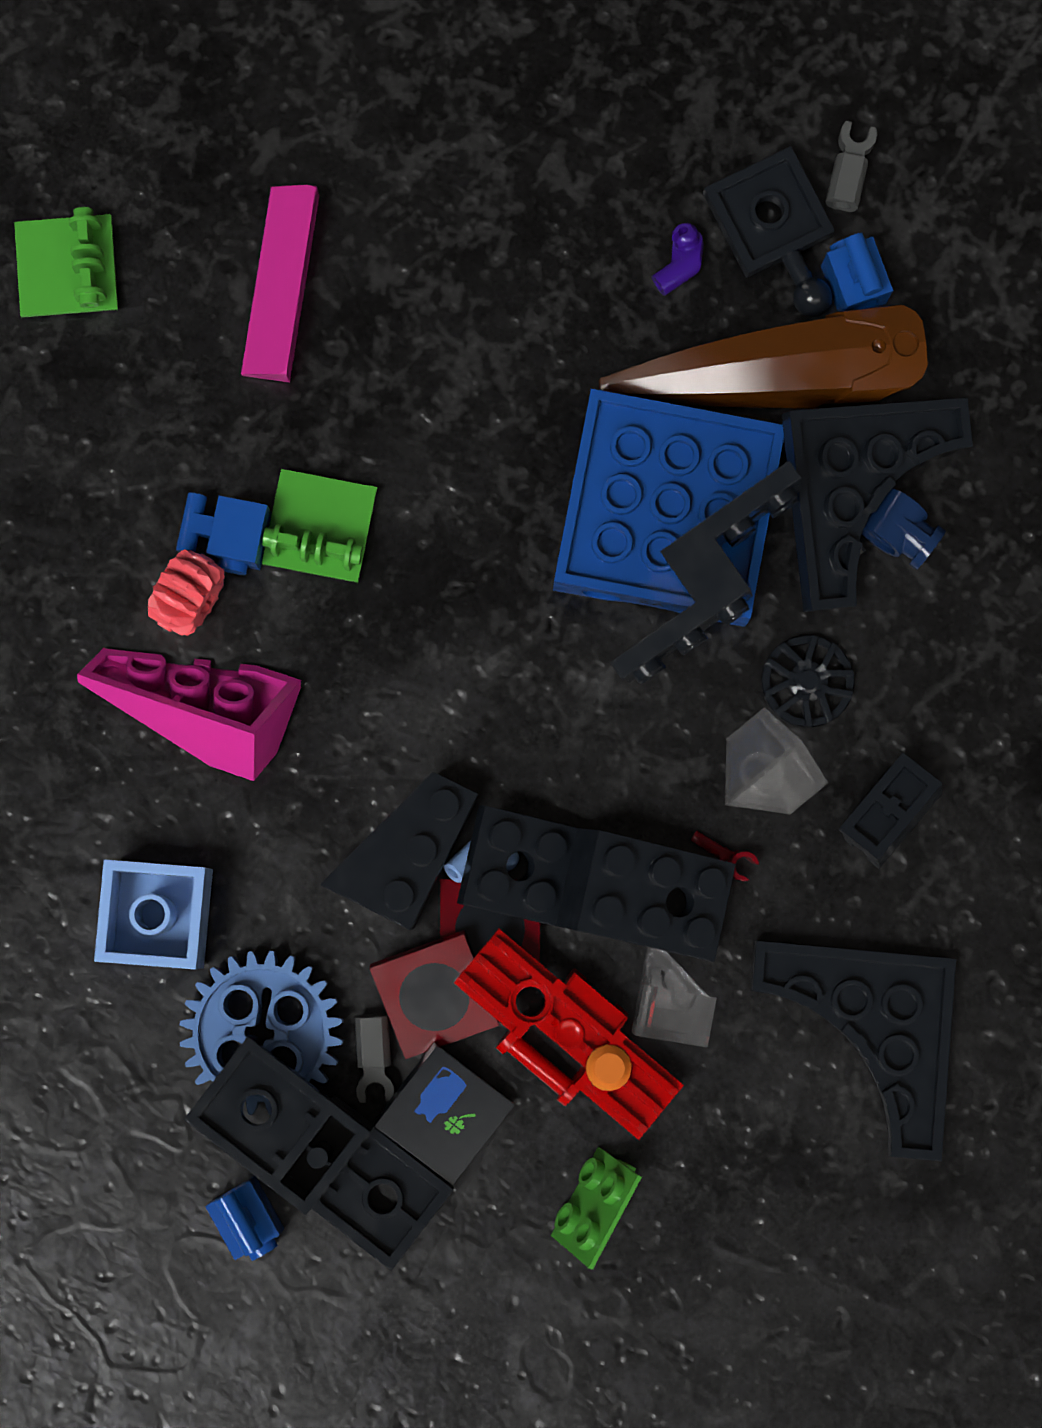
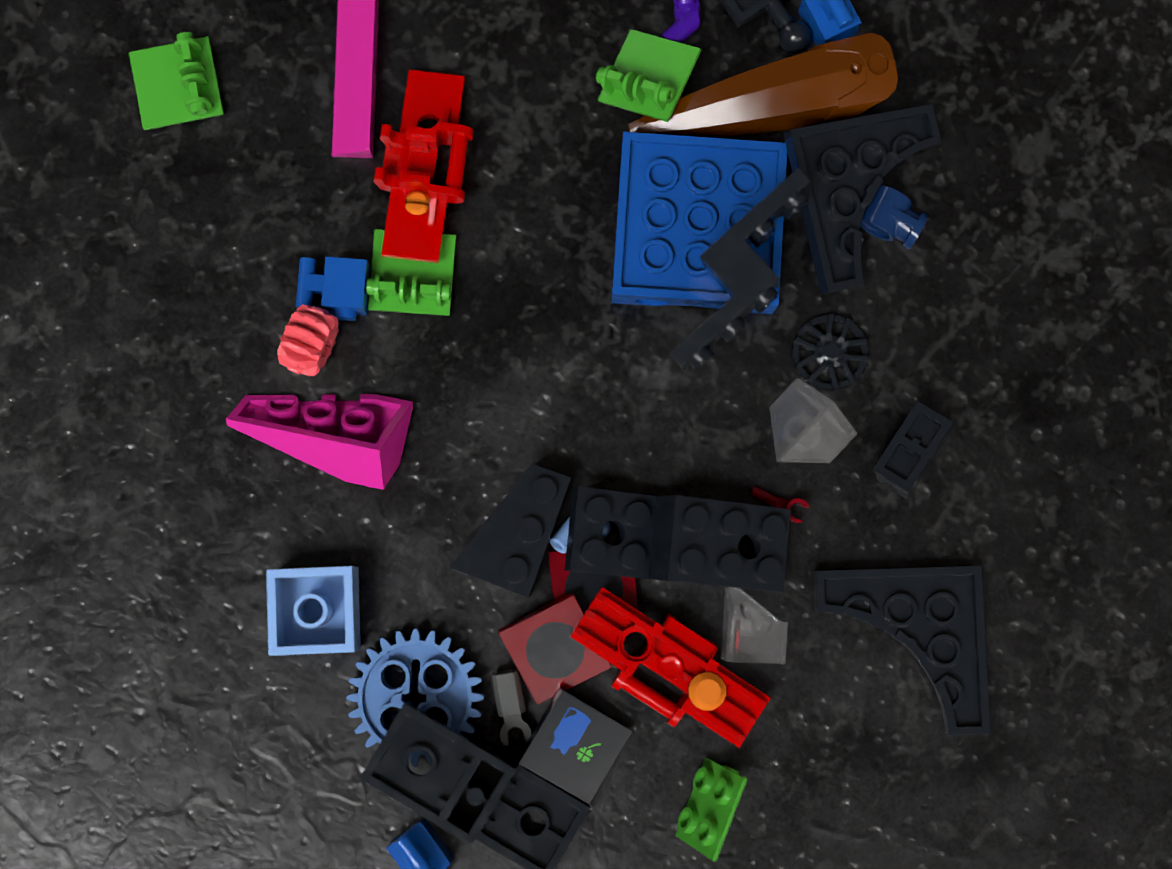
camera: 10 degrees left, 0 degrees up
none -> red piece [374,70,474,263]
none -> bright green hinge [596,29,701,122]

